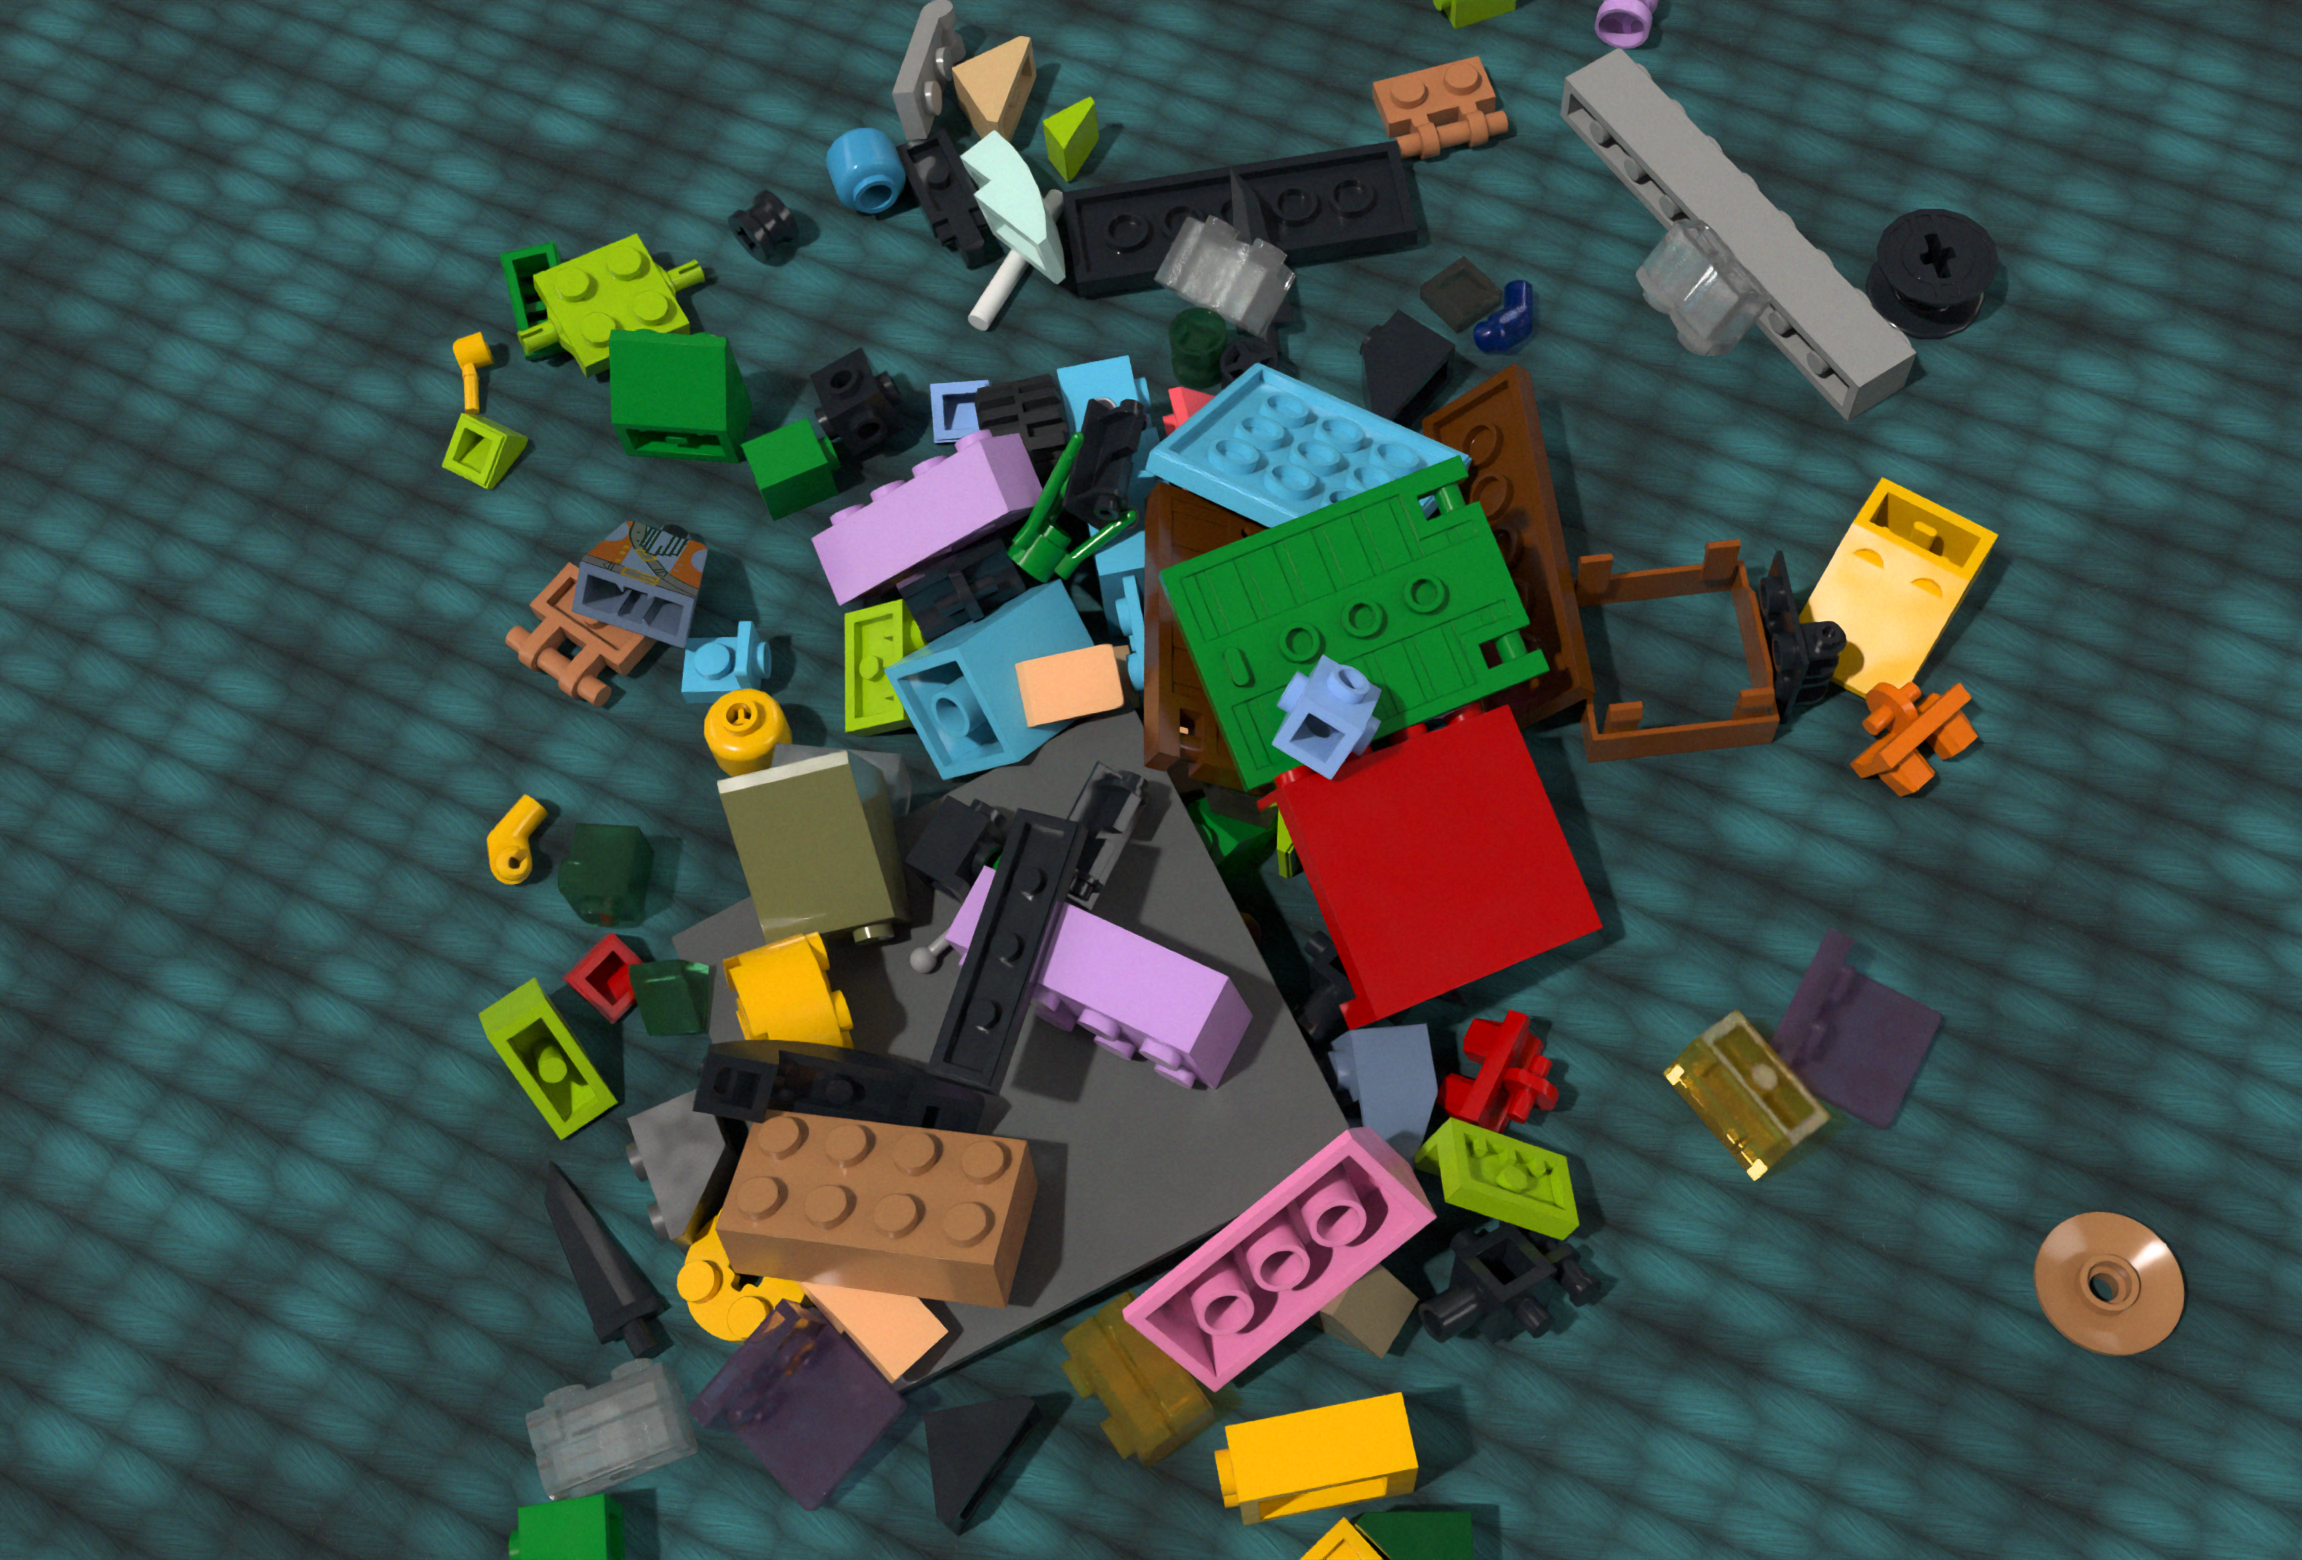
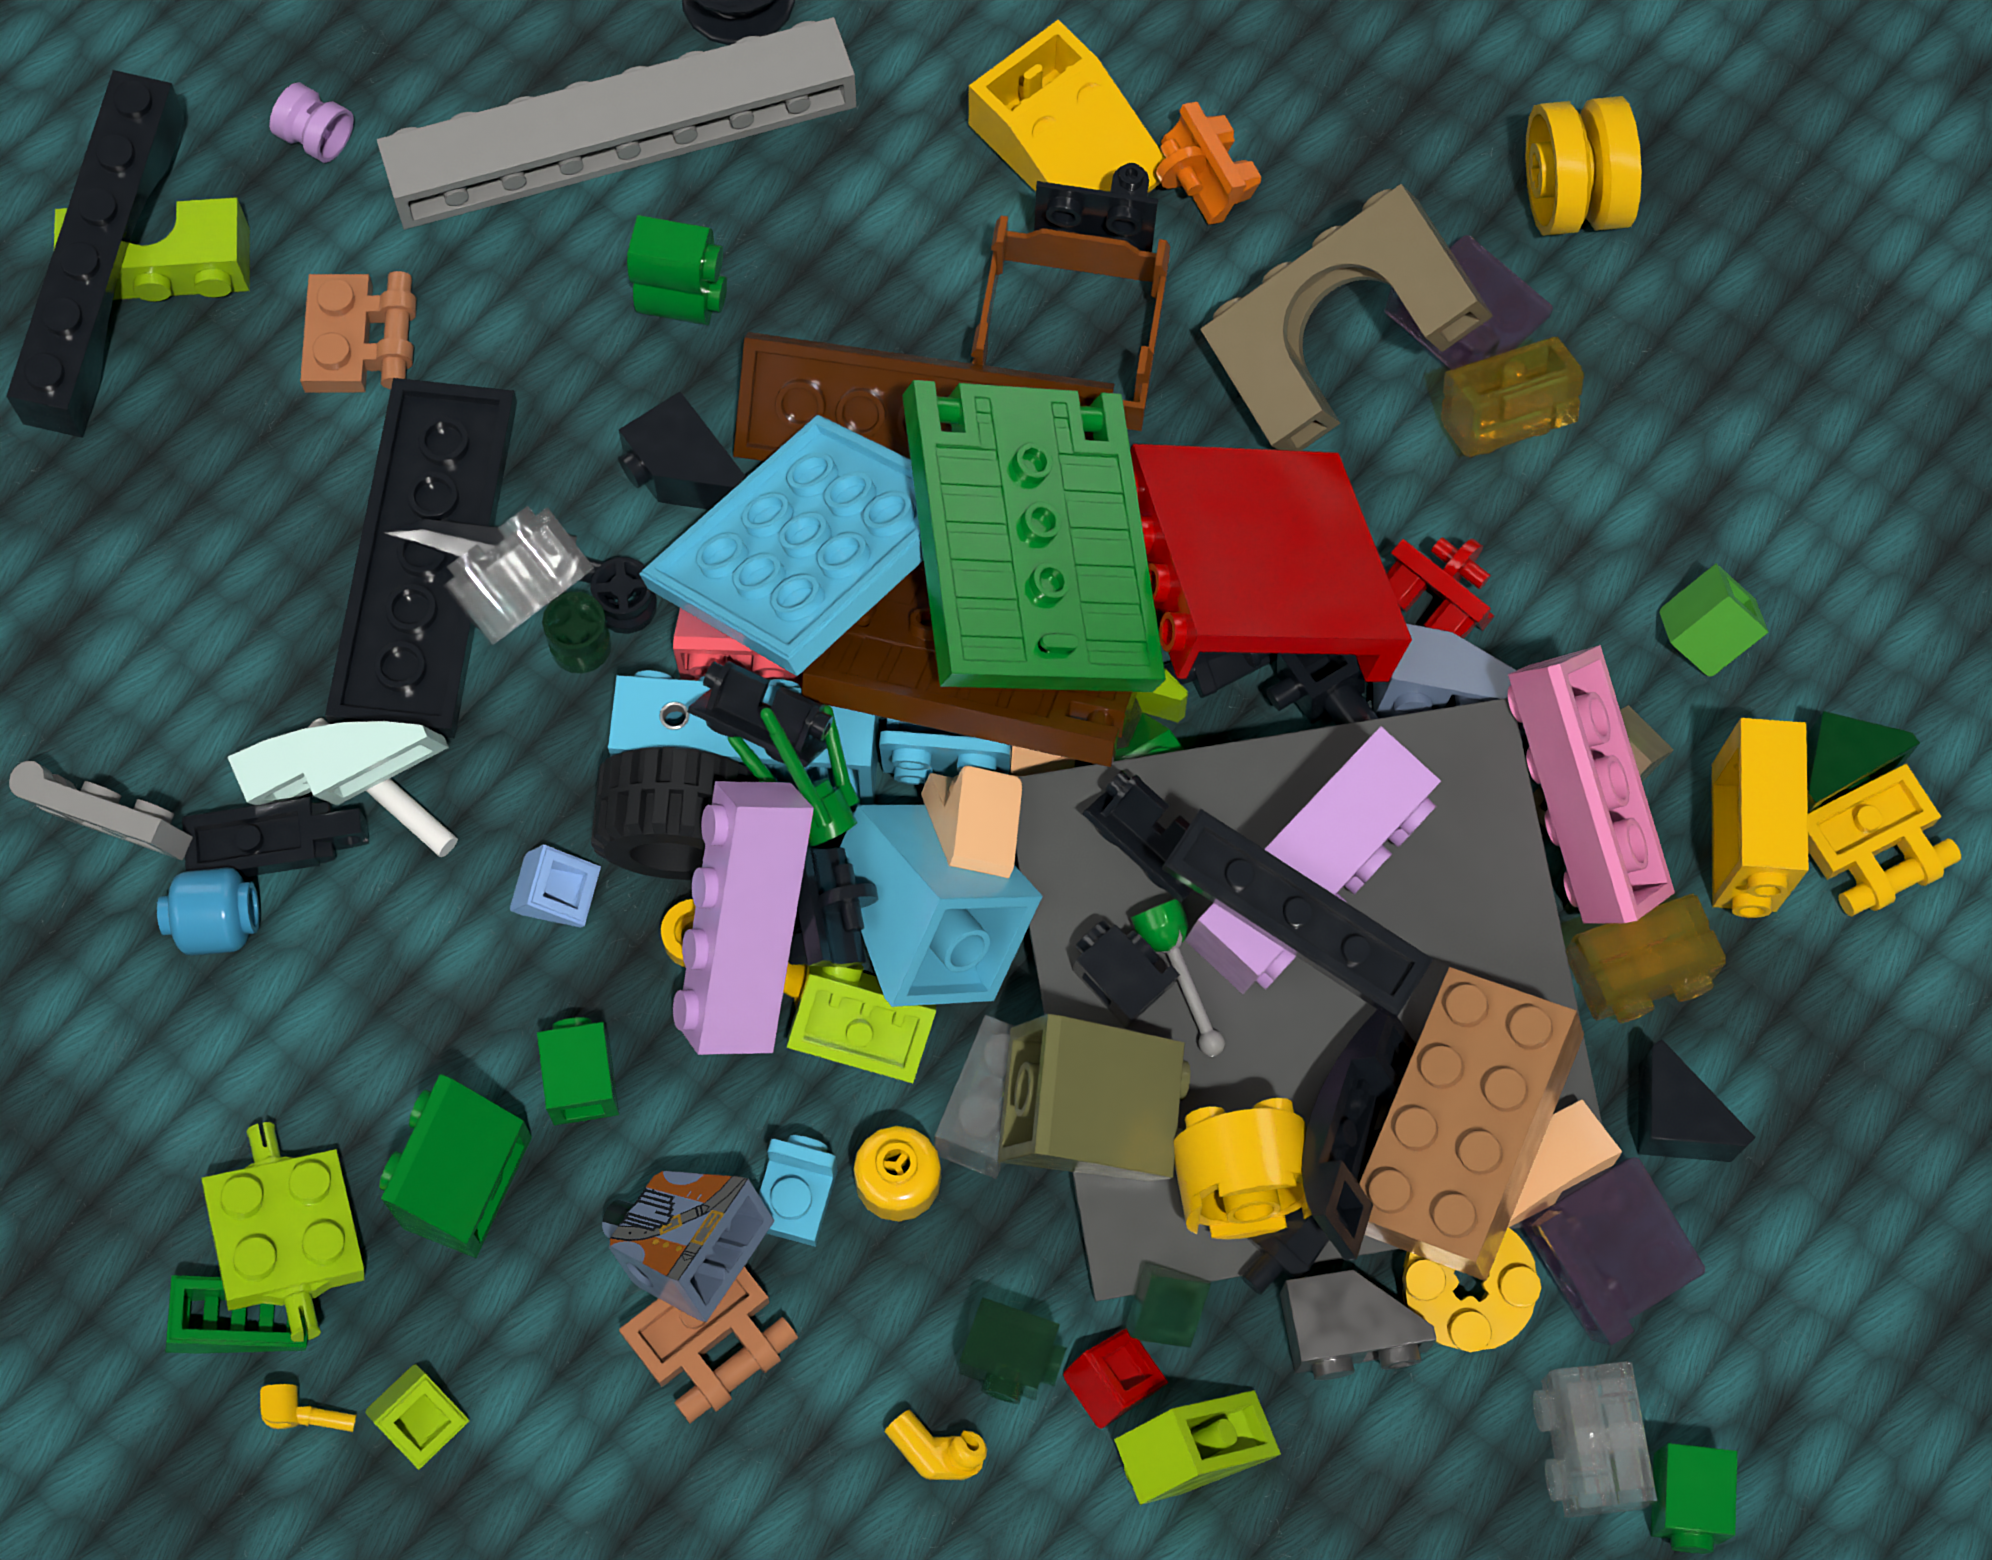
camera: 85 degrees left, 5 degrees up
black bar [544,1160,664,1363] -> none
black wheel [728,189,799,263] -> none
black brick [810,347,905,457] -> none
tan slope [951,36,1037,143] -> none
lime slope [1042,96,1099,183] -> none
light blue brick [1271,655,1382,780] -> none
lime bracket [1414,1117,1579,1240] -> none
black piece [1419,1220,1602,1345] -> none
clear smoke tile [1420,256,1503,334] -> none
clear blue arm [1473,280,1533,353] -> none
clear brick [1635,220,1772,356] -> none
medium nougat dish [2033,1212,2184,1356] -> none
none -> green brick [627,215,727,326]
none -> dark tan arch [1200,184,1493,451]
none -> yellow wheel [1525,96,1642,236]
none -> bright green panel [1660,563,1769,676]

